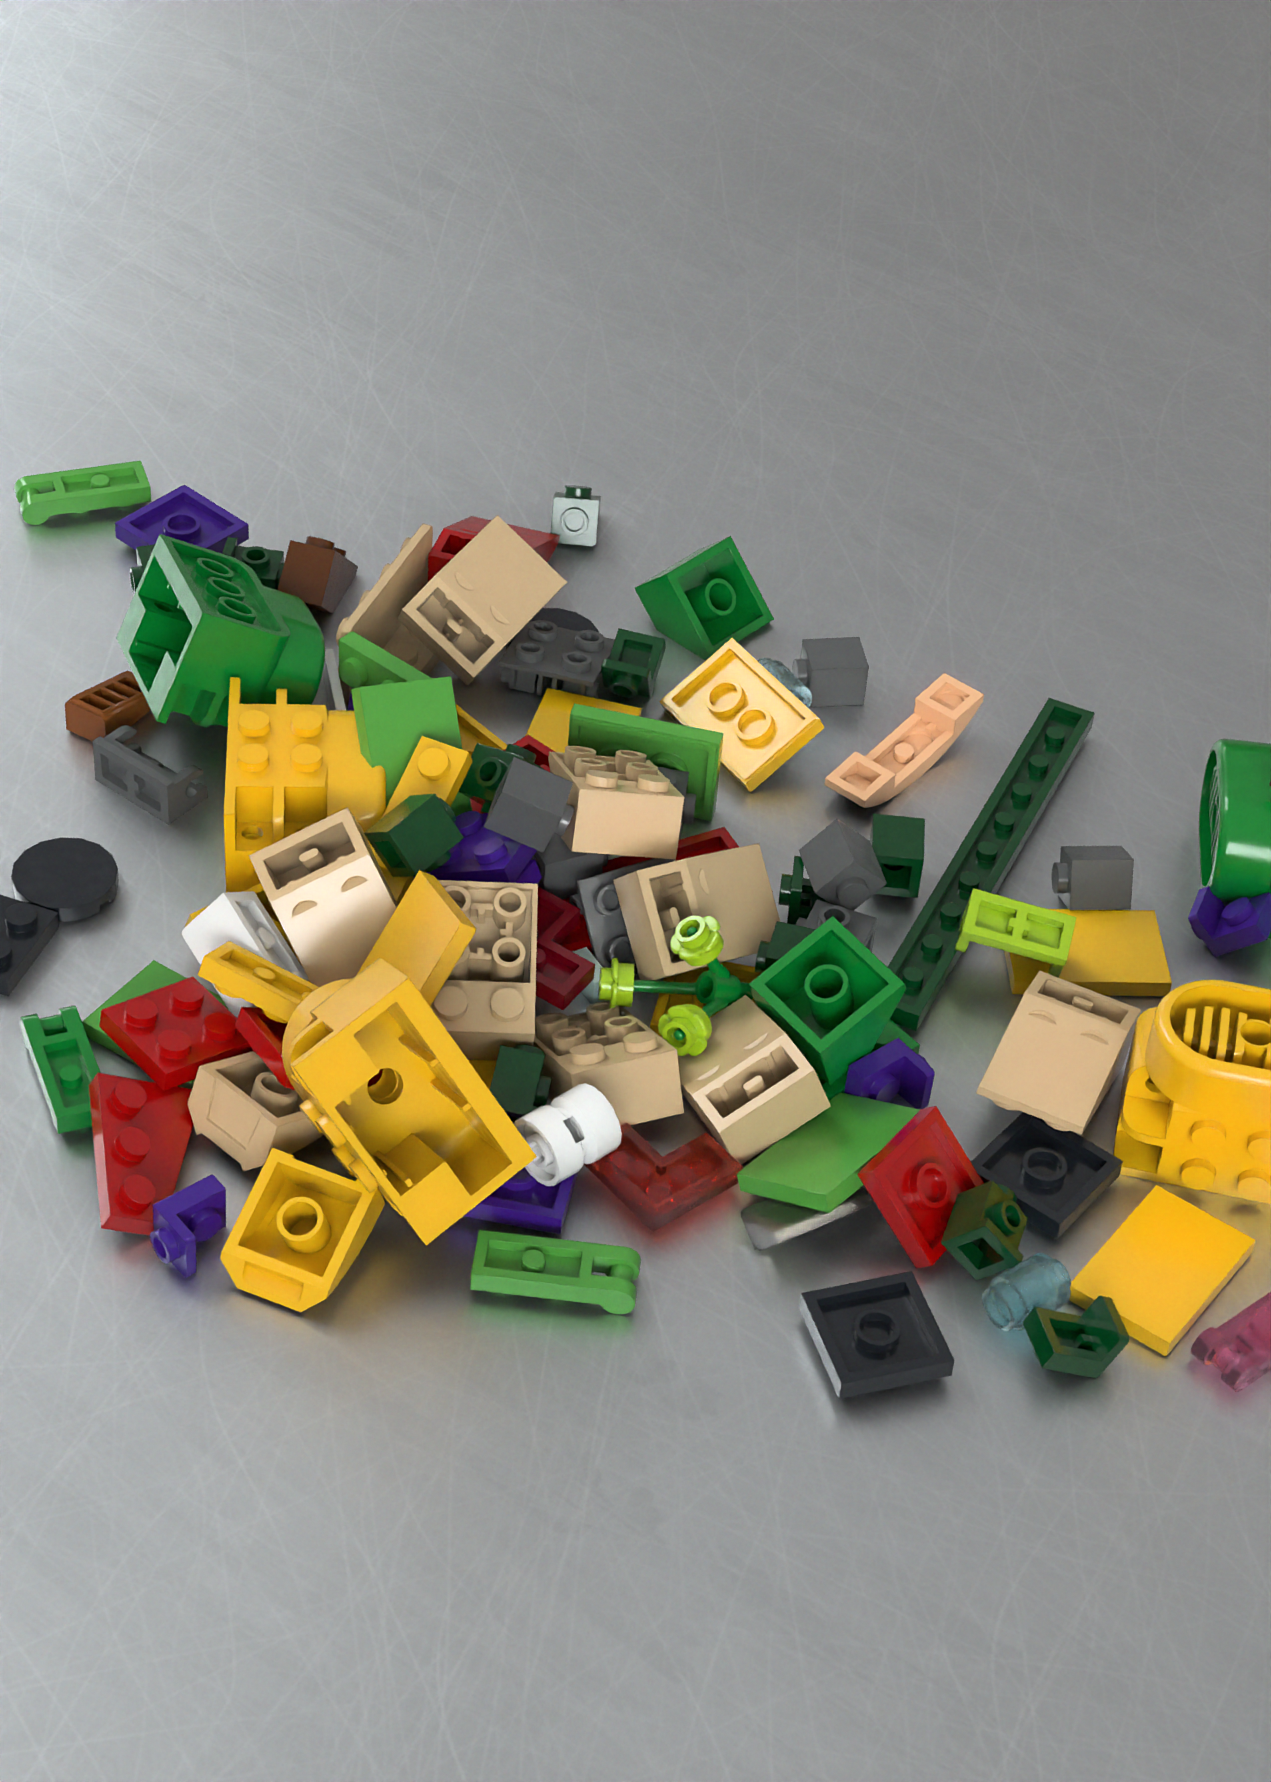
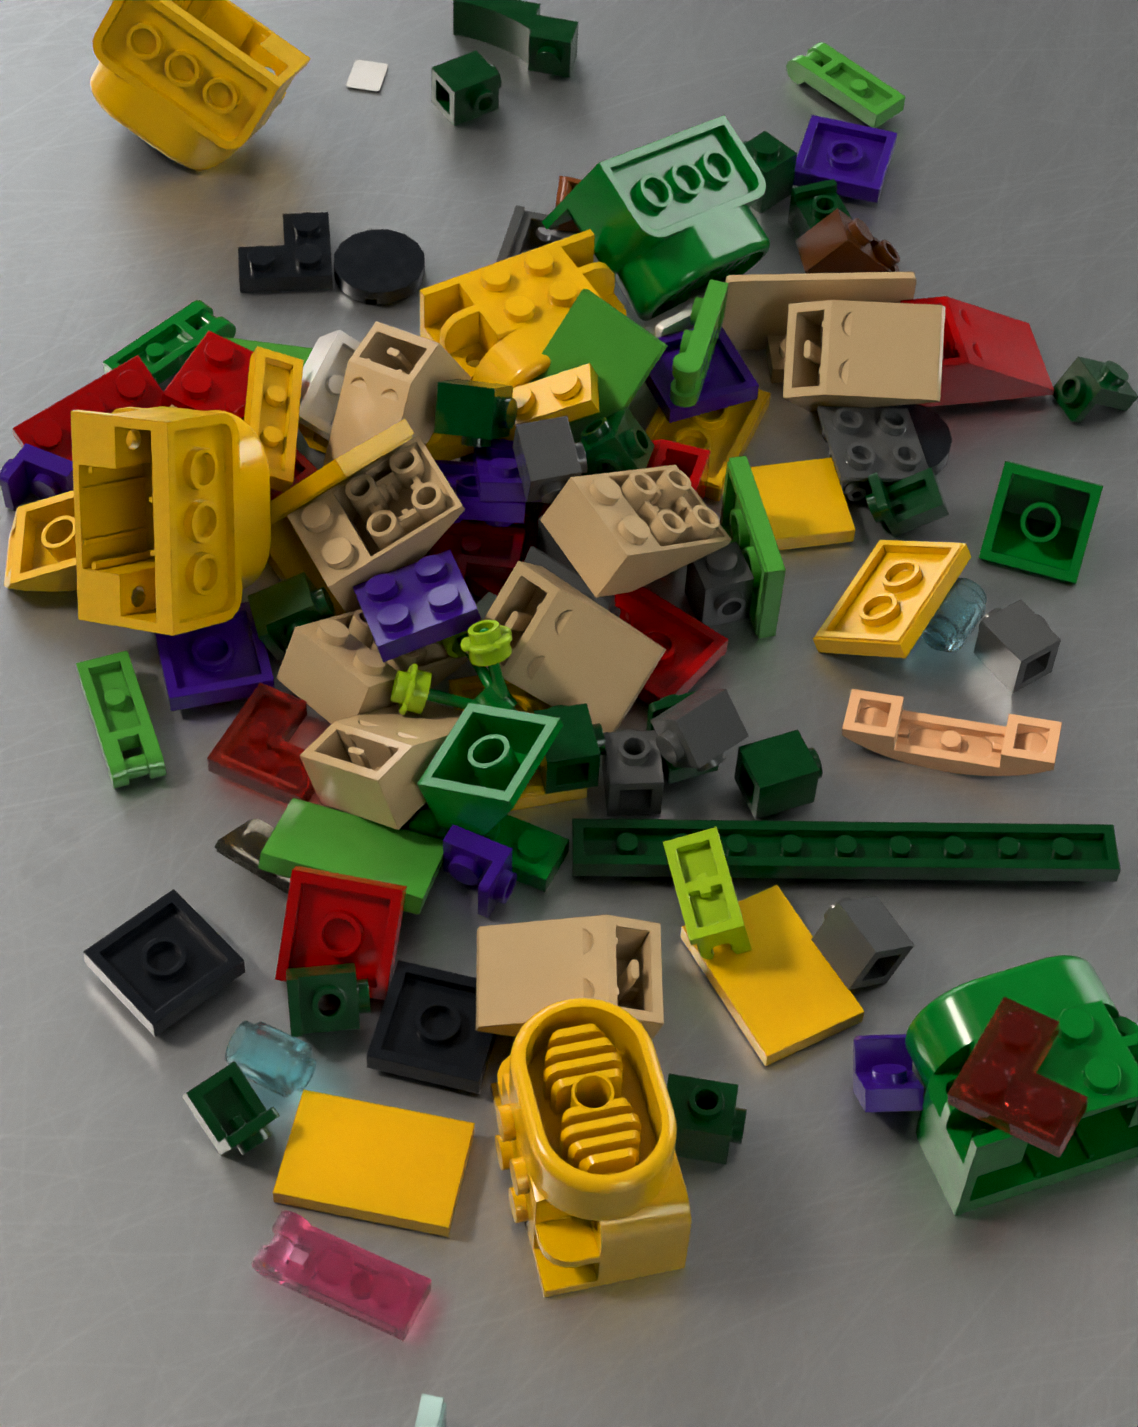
camera: 65 degrees right, 10 degrees up
white wheel [514,1083,622,1186] -> none
none -> dark purple plate [353,550,482,662]

